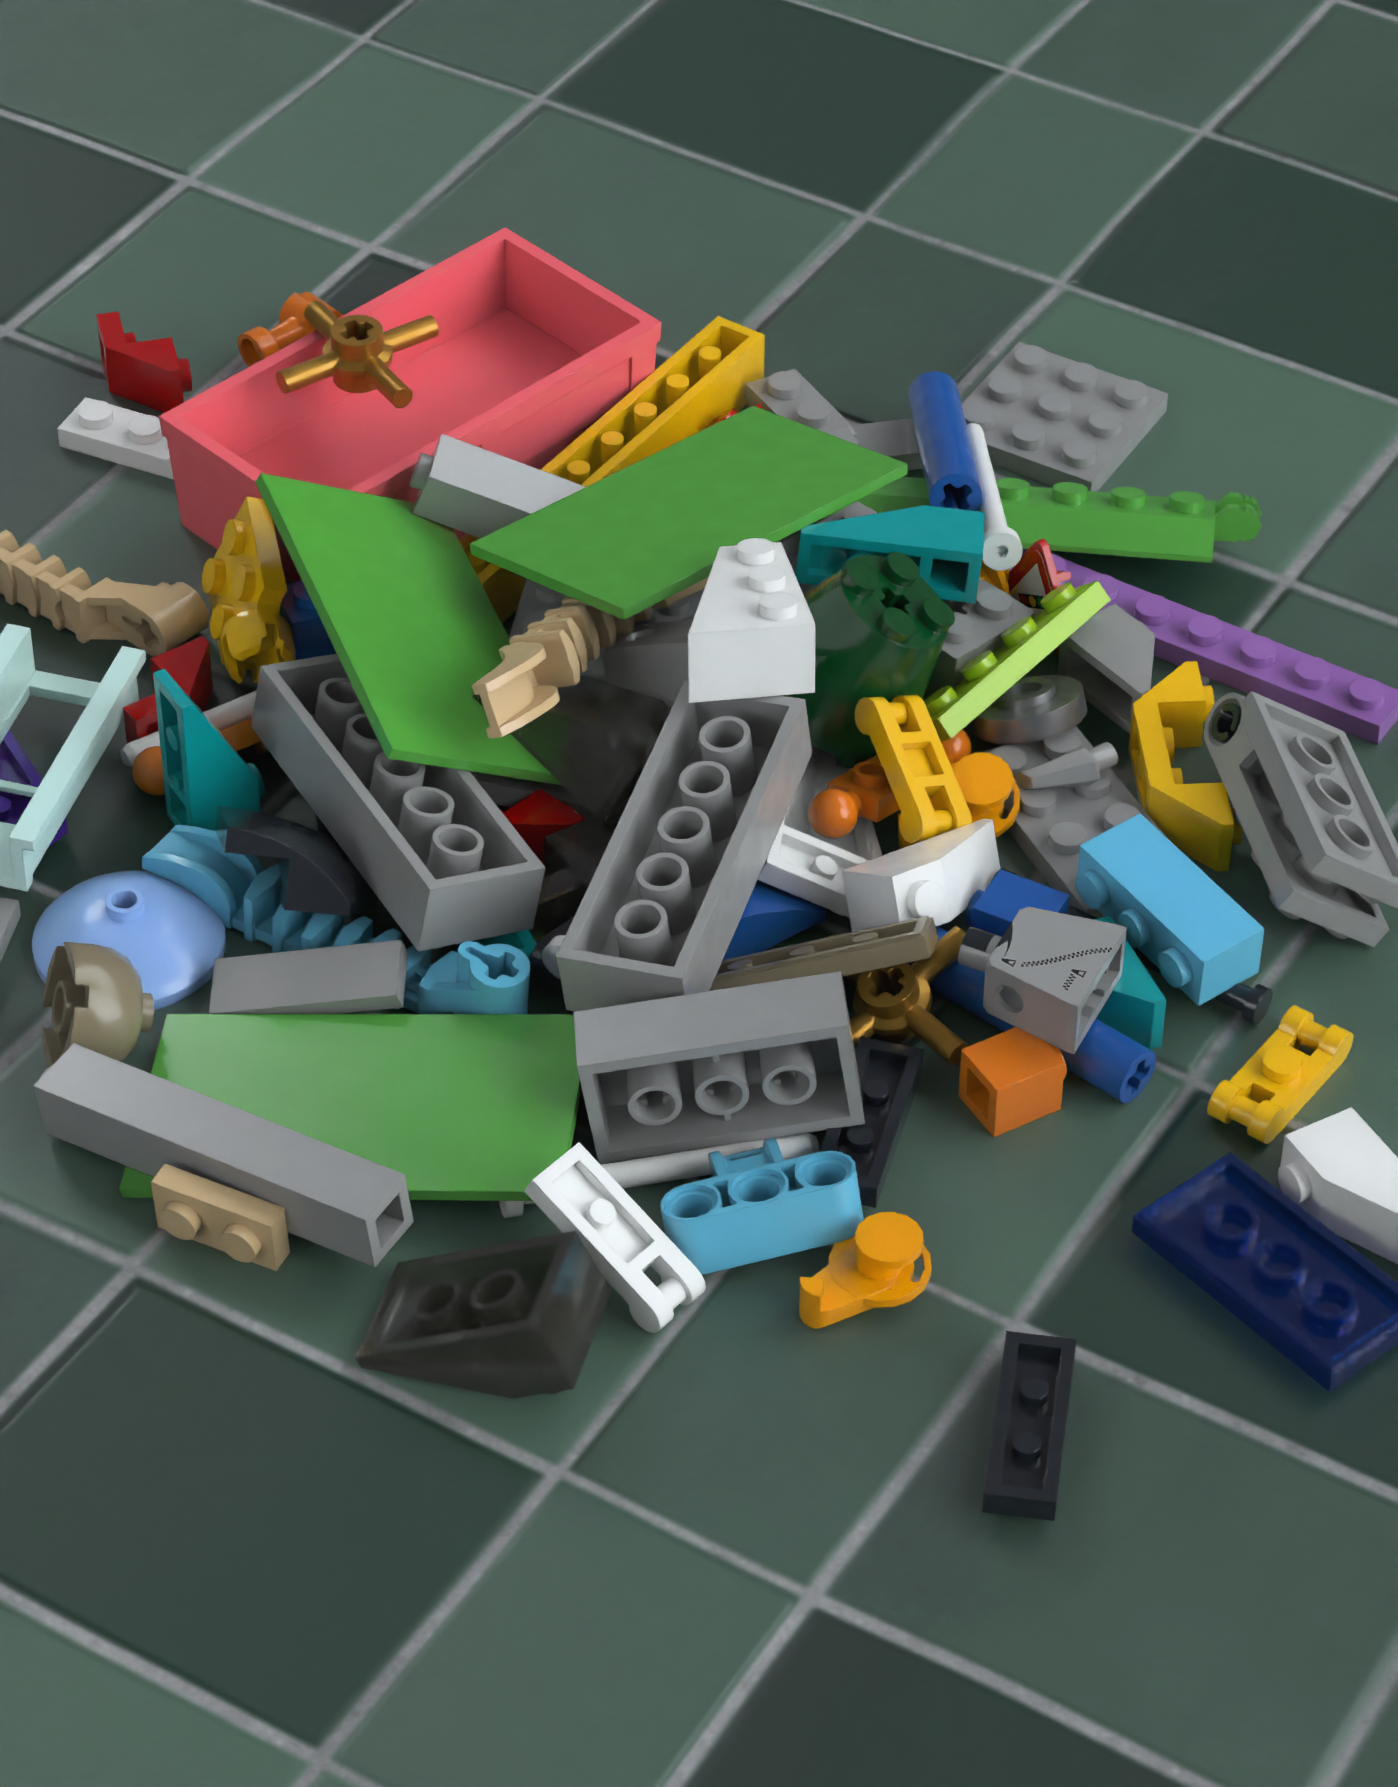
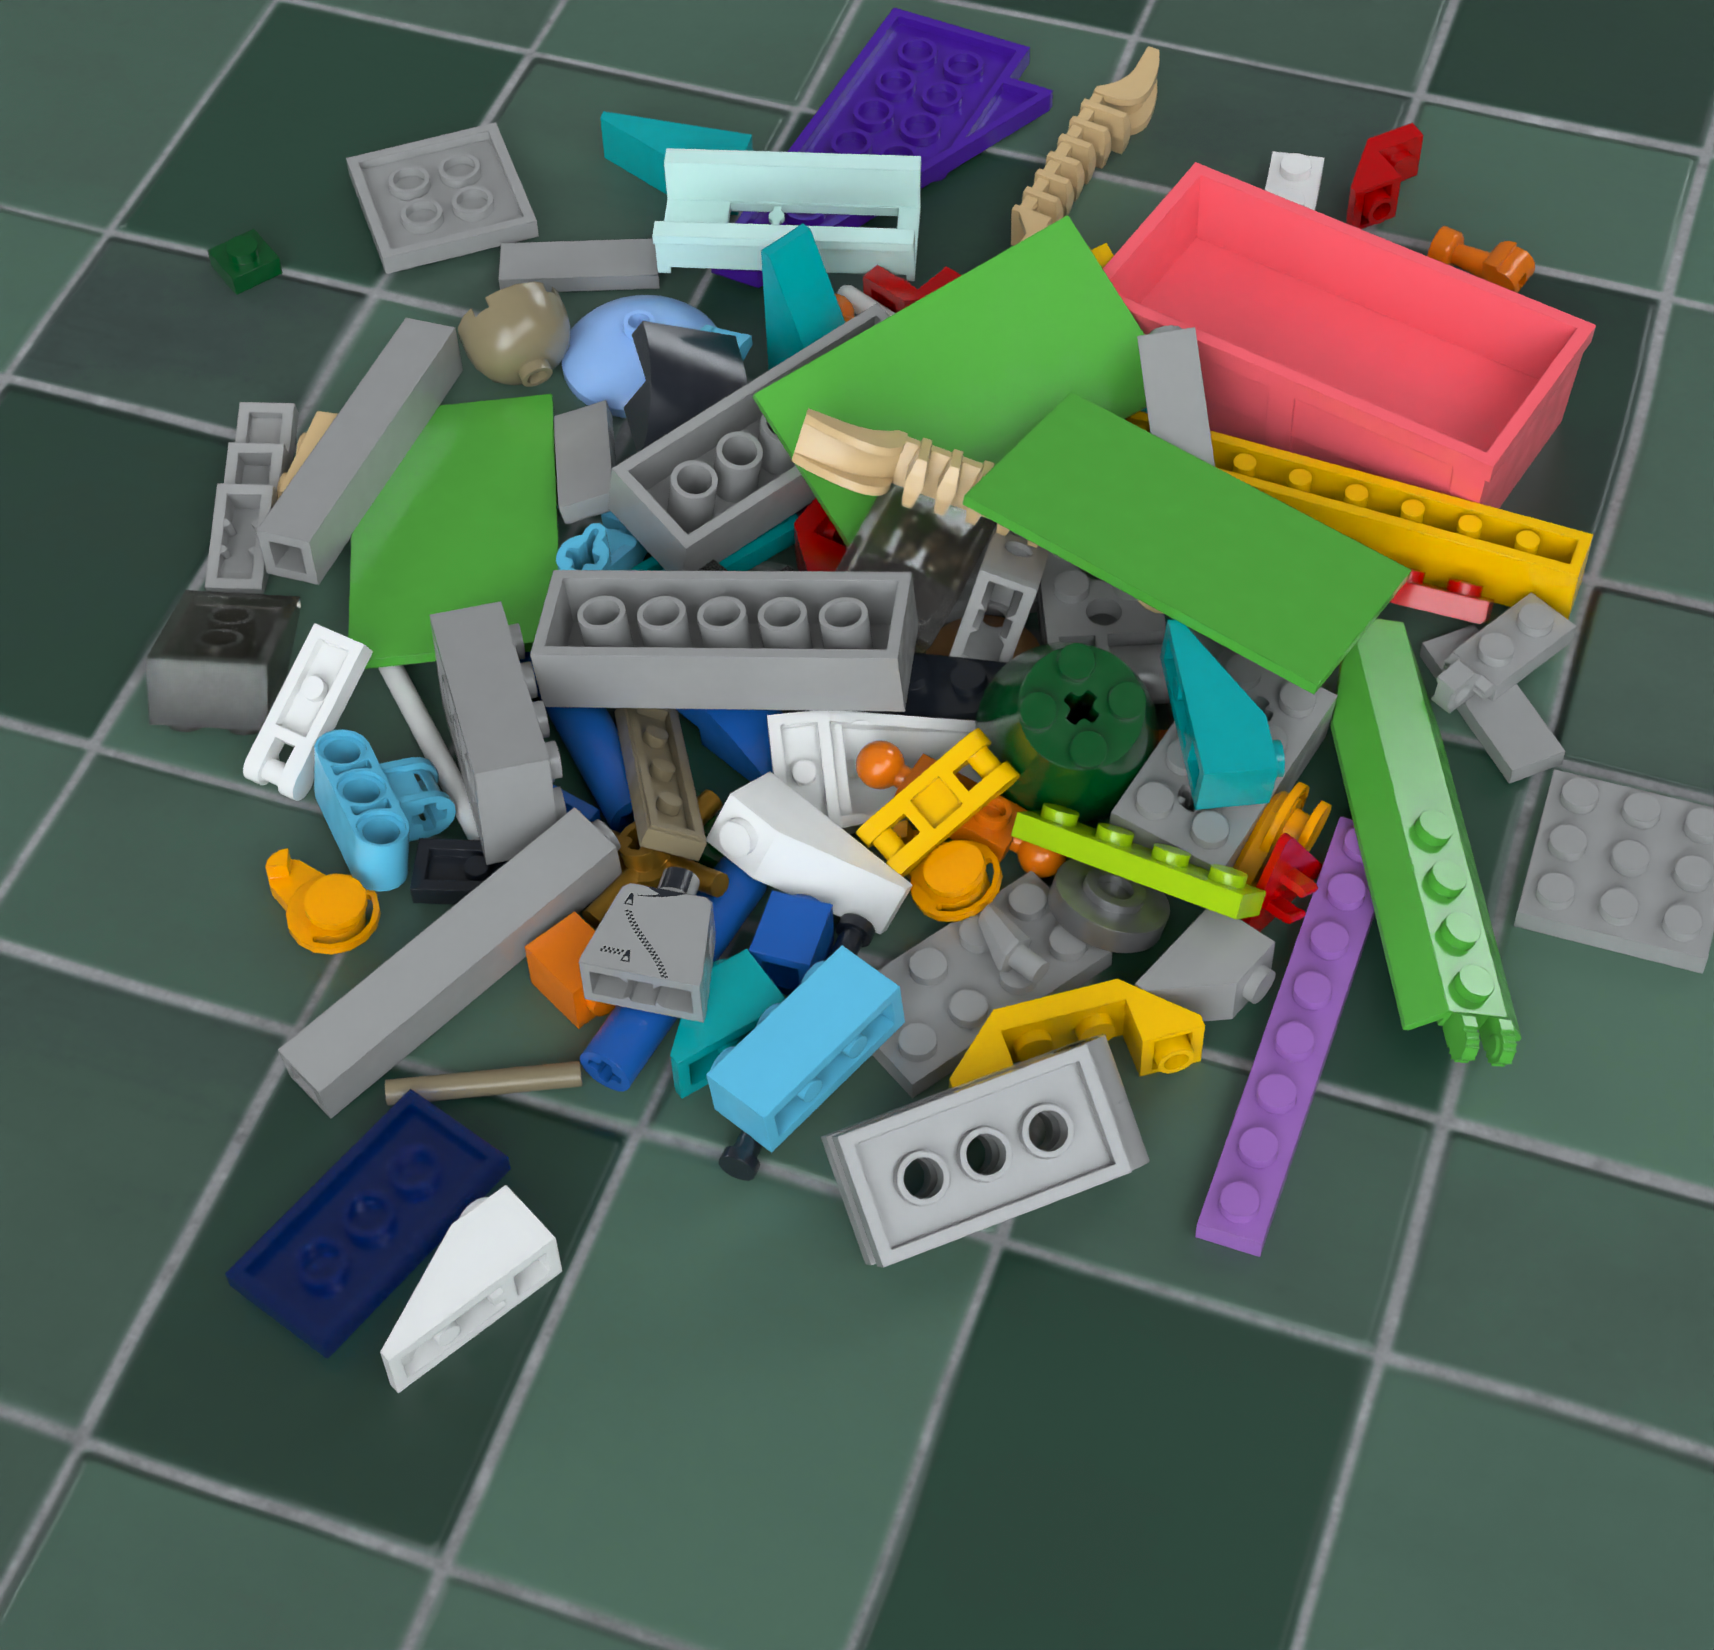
camera: 80 degrees right, 10 degrees up
pearl gold bar [276,301,439,408] -> none
white wedge [688,538,815,703] -> none
blue piece [908,371,982,511] -> none
white bar [967,423,1023,571] -> none
black plate [982,1331,1077,1521] -> none
yellow plate [1207,1005,1354,1144] -> none
none -> light grey slope [205,402,299,594]
none -> light grey brick [278,807,622,1119]
none -> dark tan bar [385,1061,583,1106]

